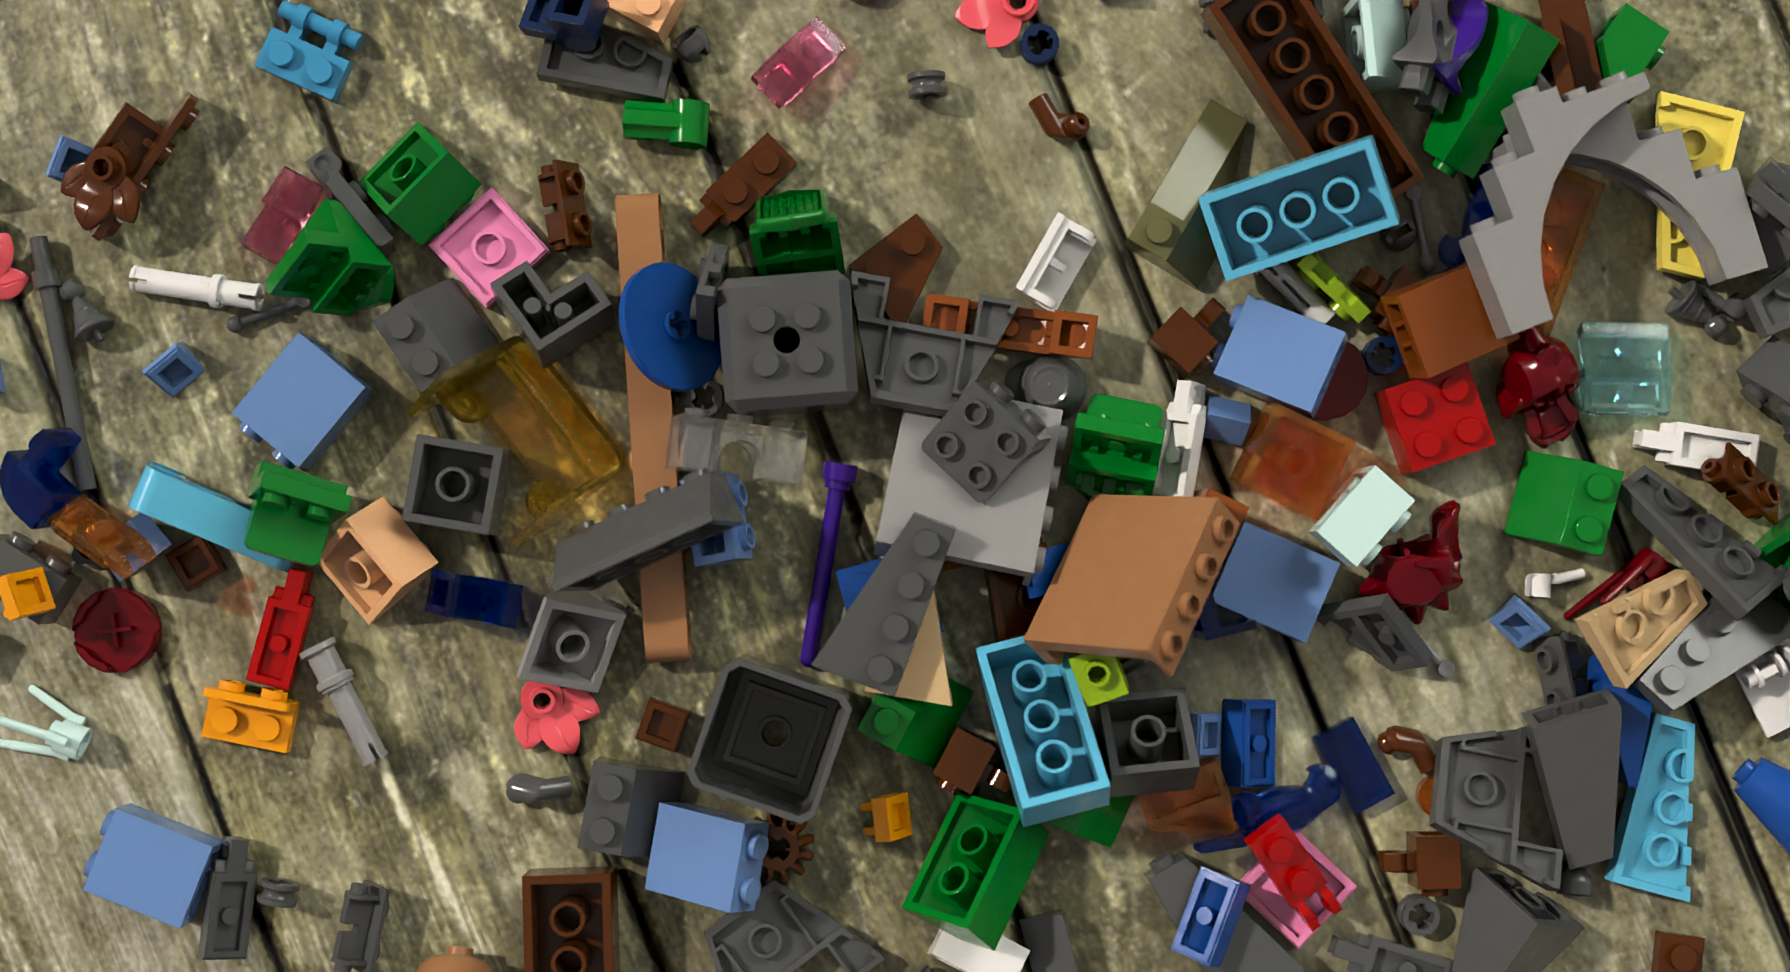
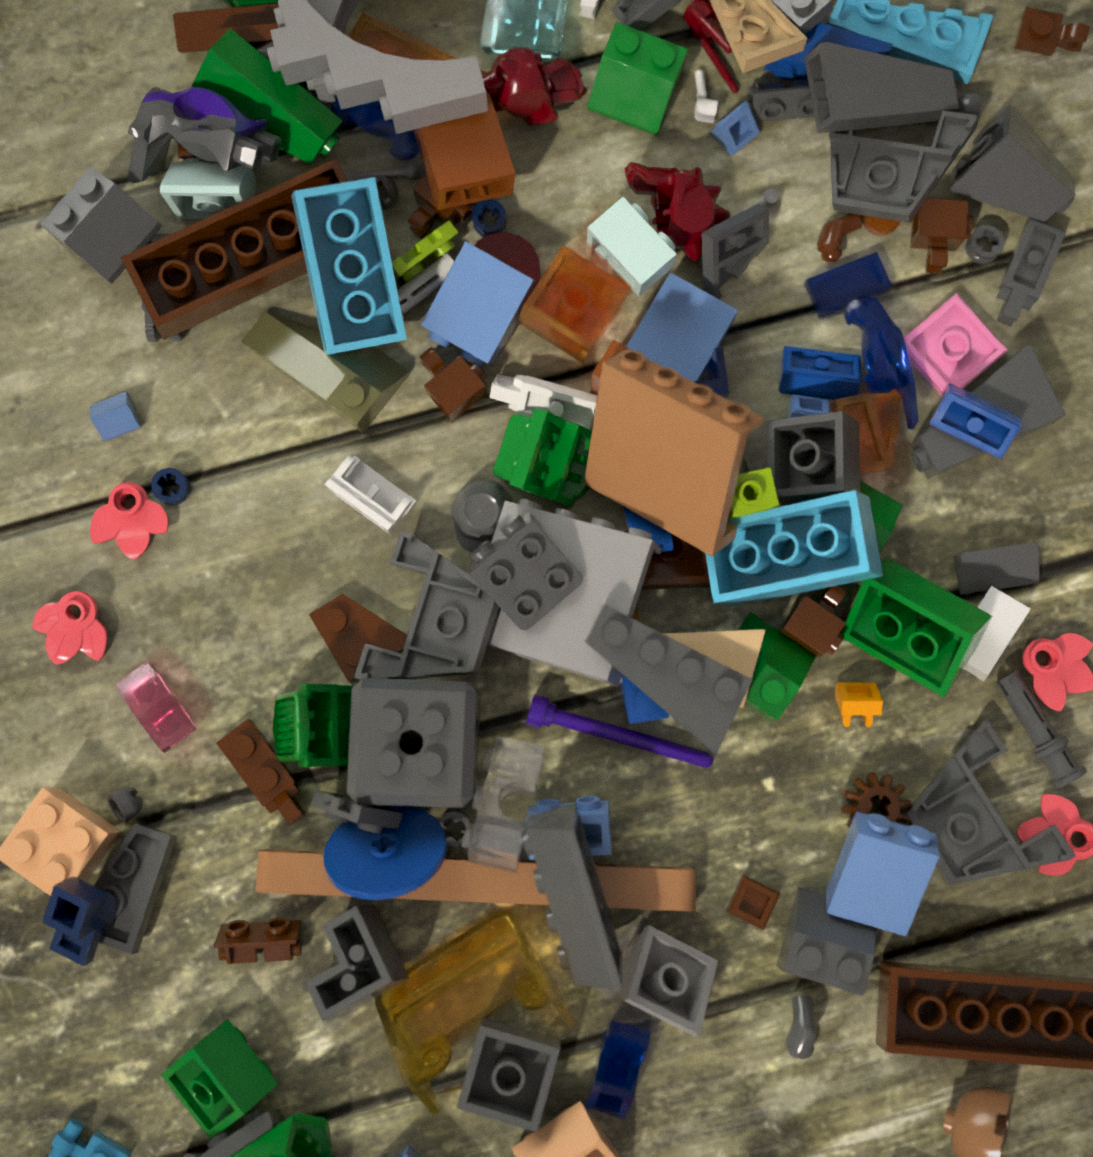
camera: 80 degrees left, 5 degrees down
dark grey slope [372,278,503,397] -> none
bright pink tile [429,187,551,309] -> none
coral plate [514,681,600,754] -> none
green piece [622,99,710,149] -> none
dark grey plate [687,654,854,824] -> none
dark grey bush [907,70,947,100] -> none
dark orange slope [922,293,1099,359] -> none
reddish brown arm [1028,93,1090,142] -> none
medium blue slope [1203,395,1251,446] -> none
red hinge [1243,813,1342,932] -> none
red brick [1373,362,1496,474] -> none

